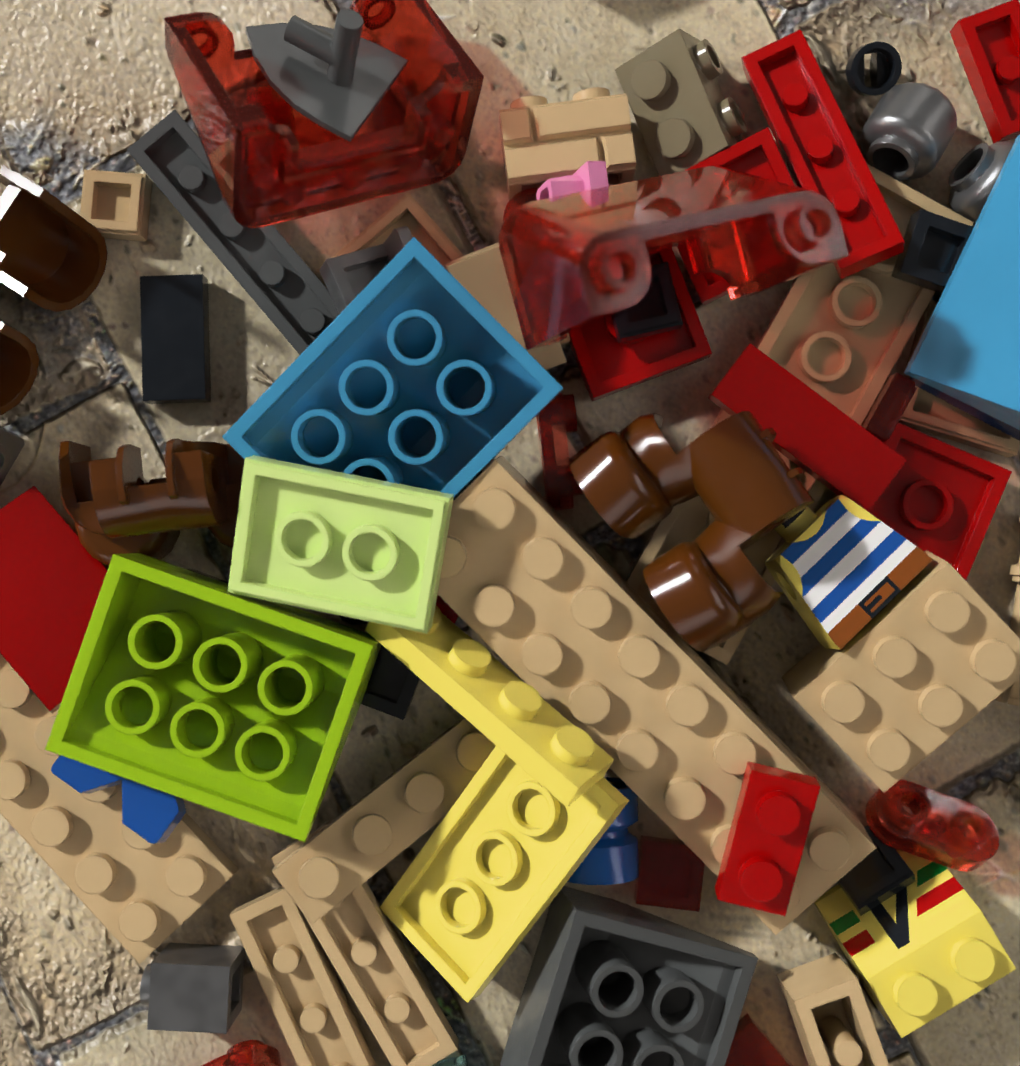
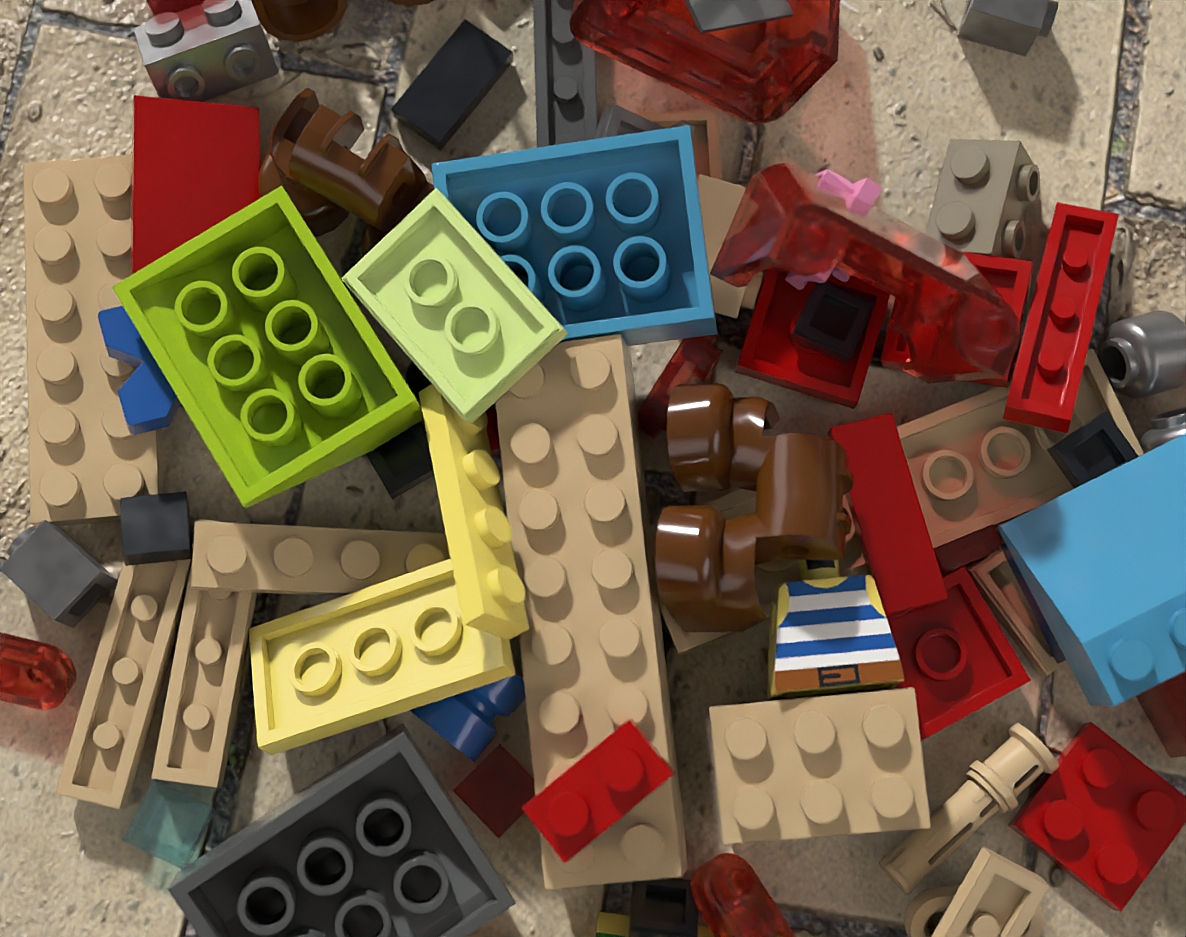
camera: 30 degrees right, 10 degrees down
tan brick [499,87,636,201] -> none
black hinge [845,42,902,96] -> none
none -> black tile [120,491,192,566]

